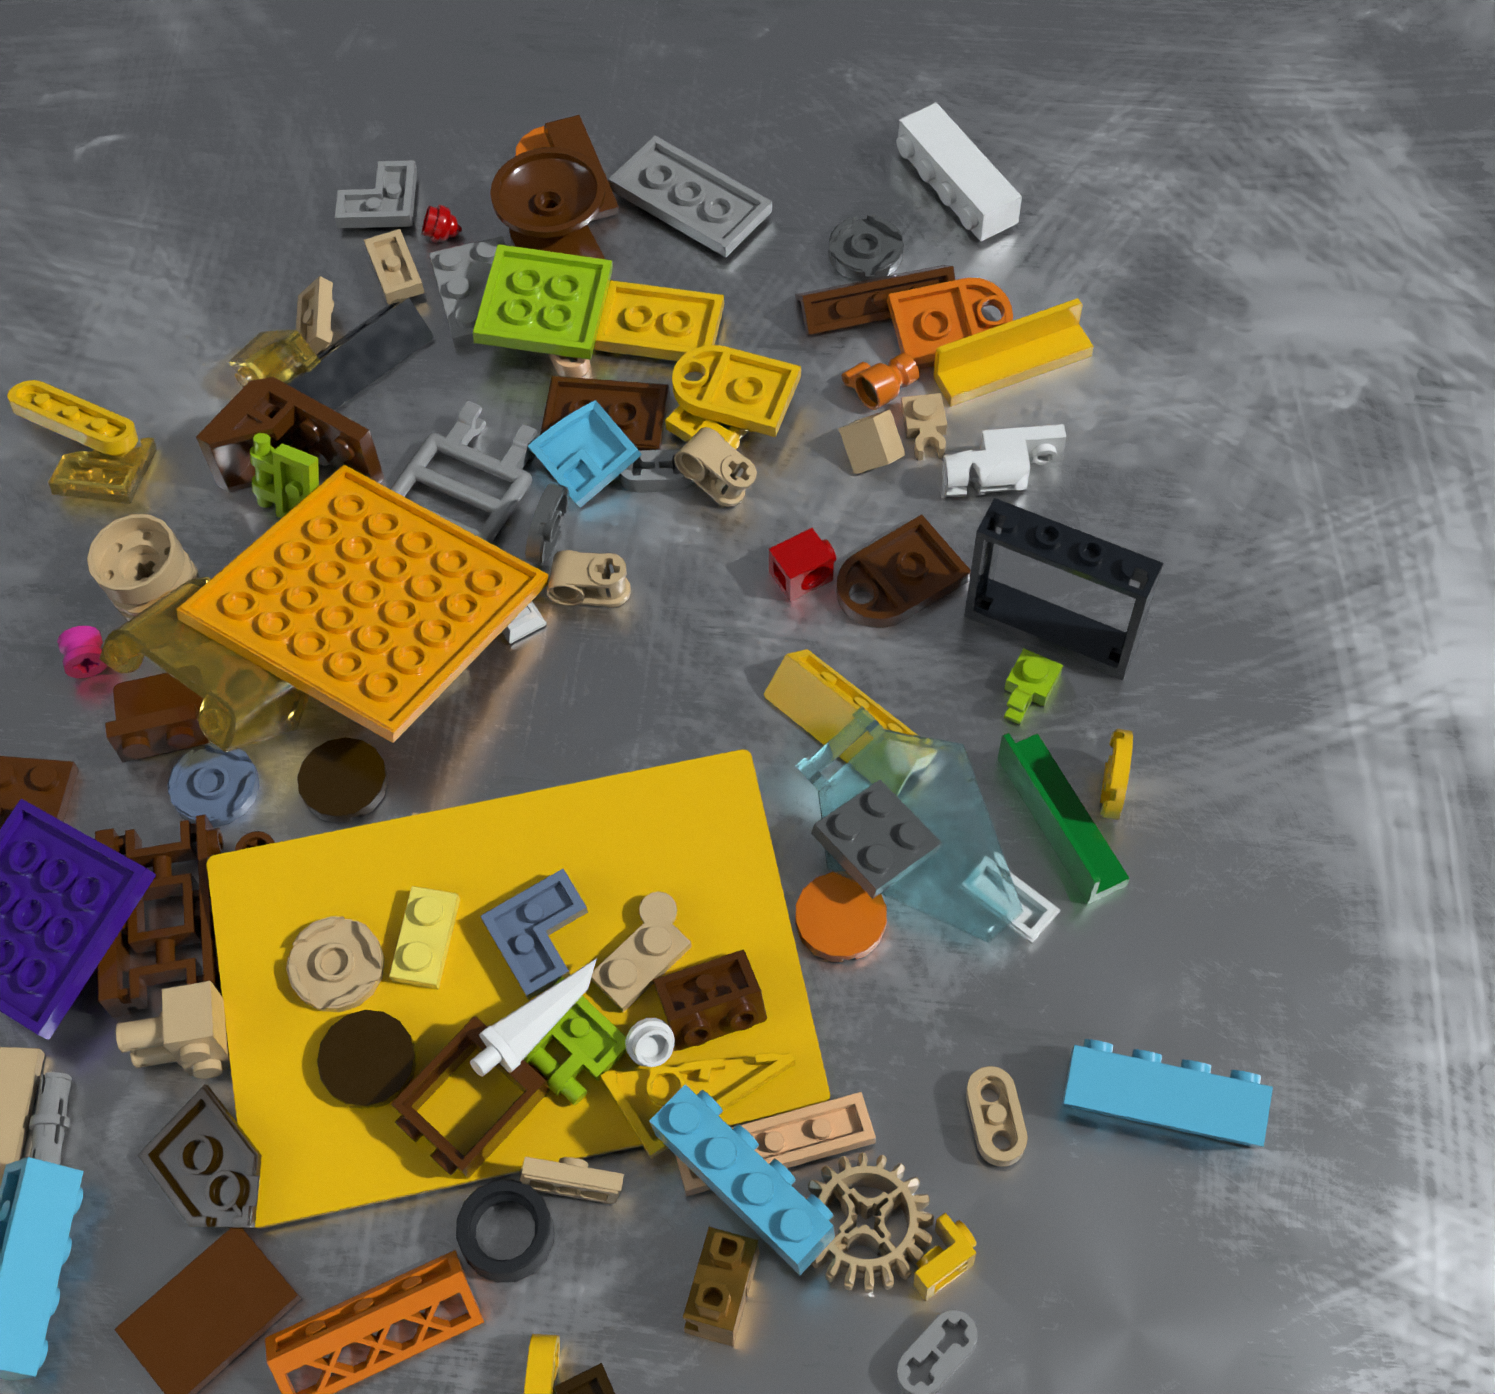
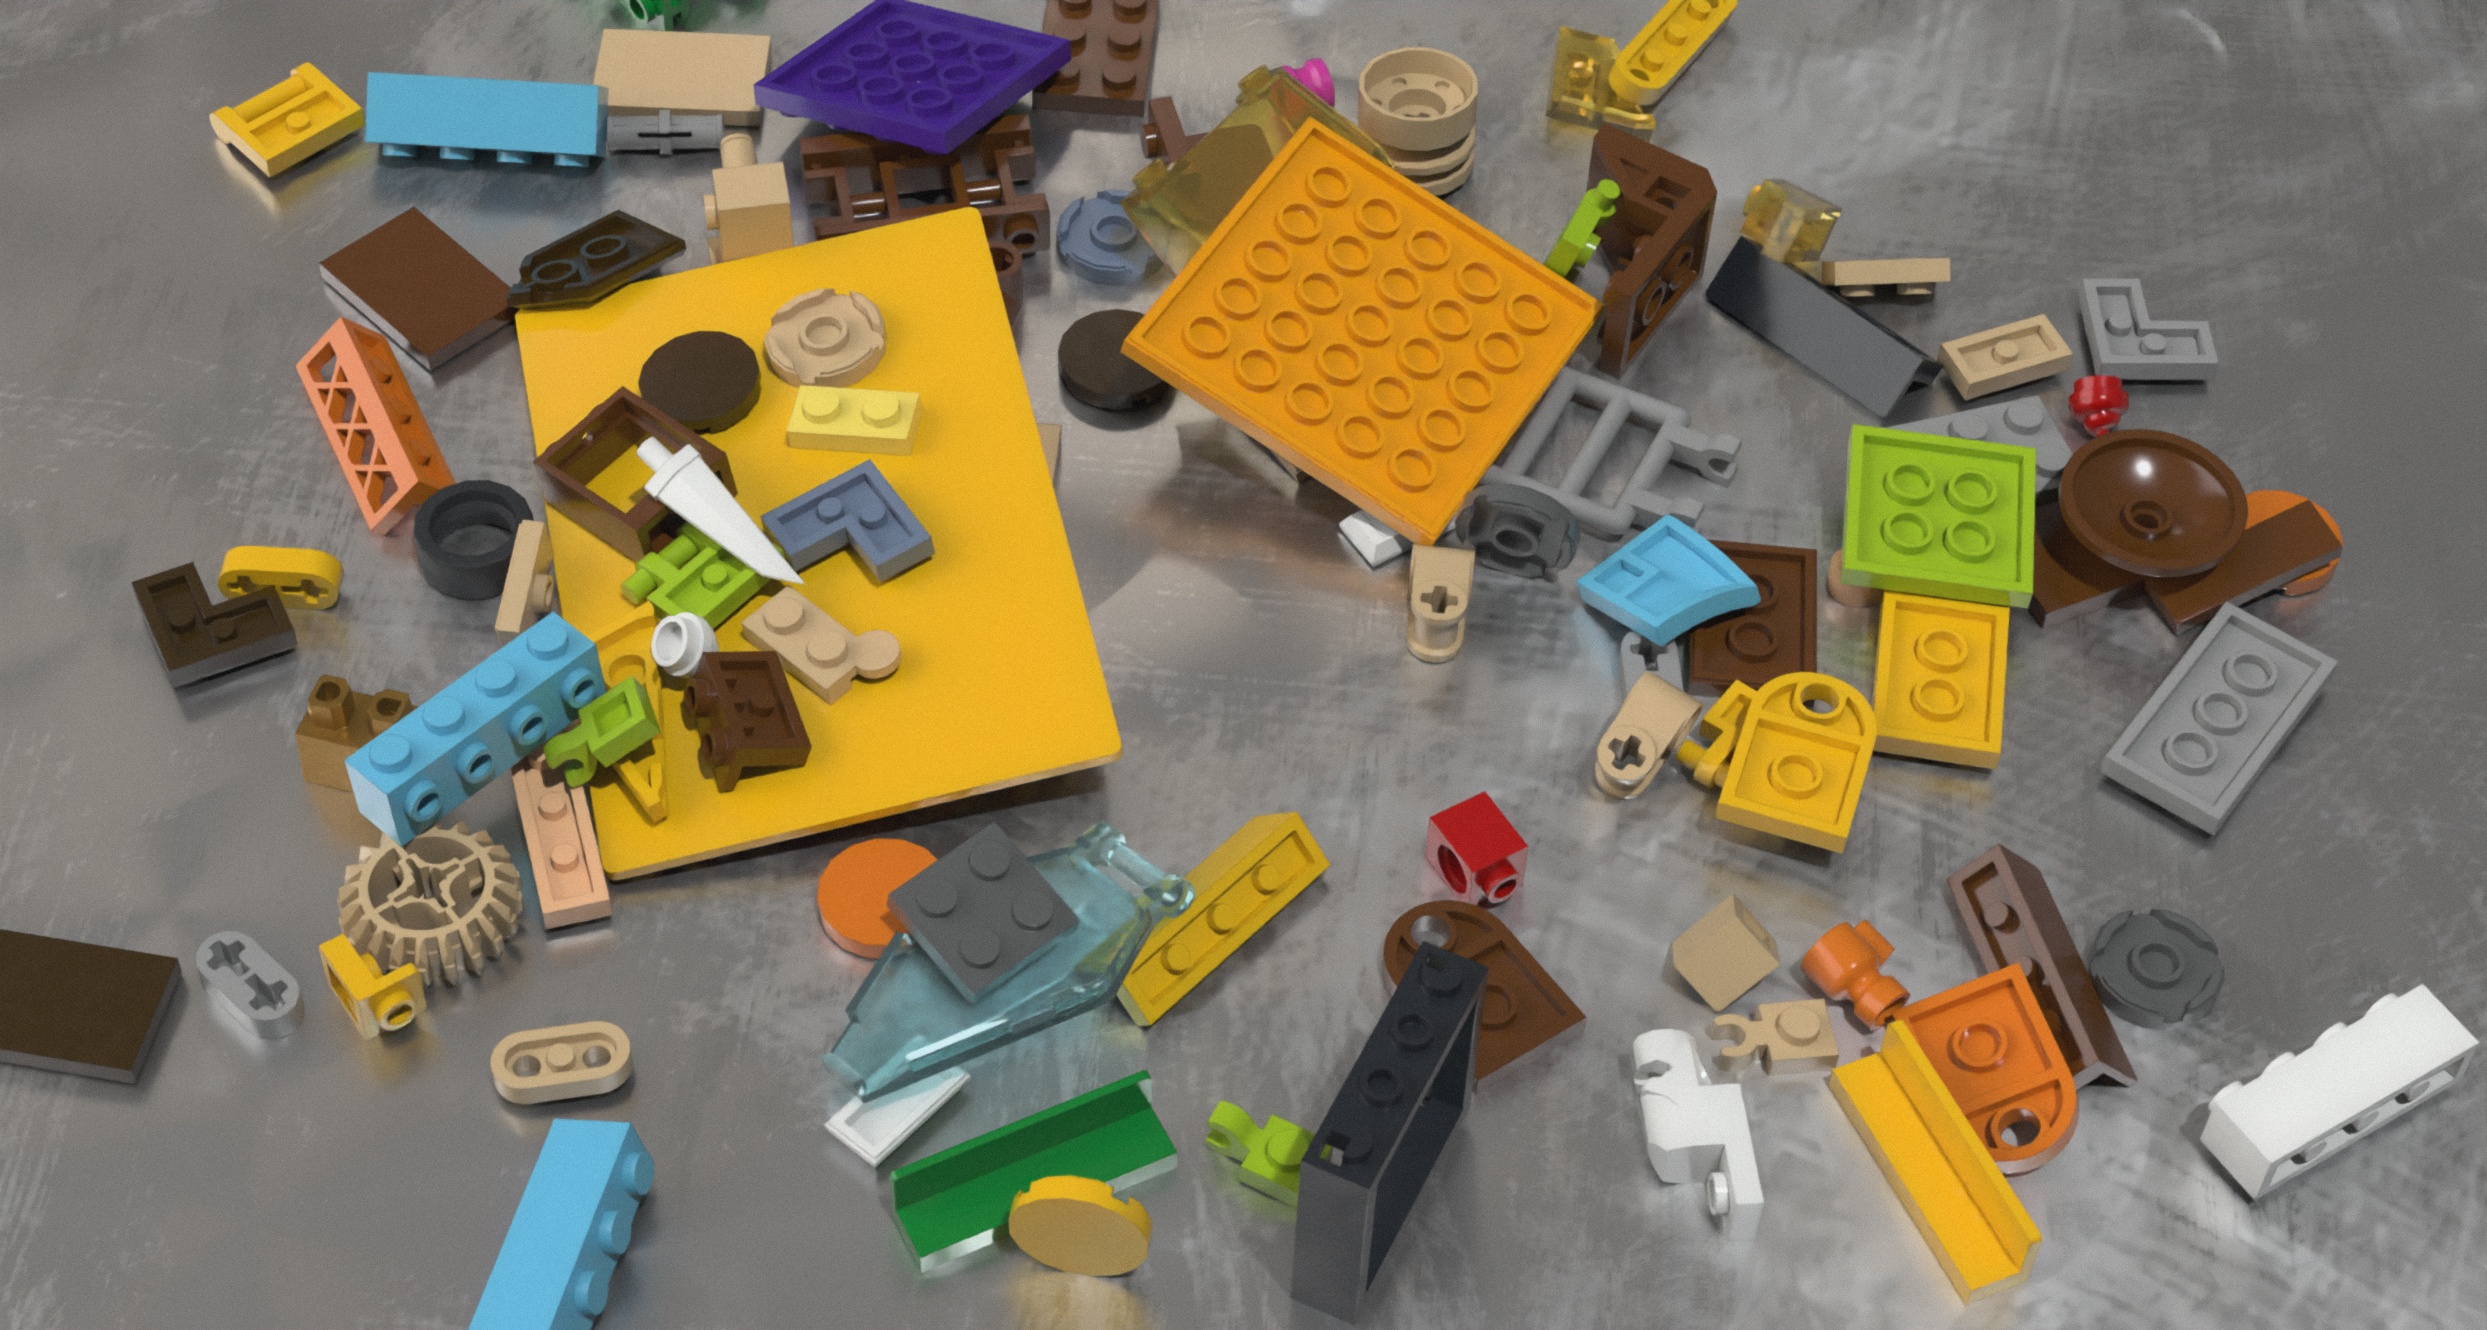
camera: 85 degrees right, 10 degrees down
none -> lime plate [543,676,661,788]

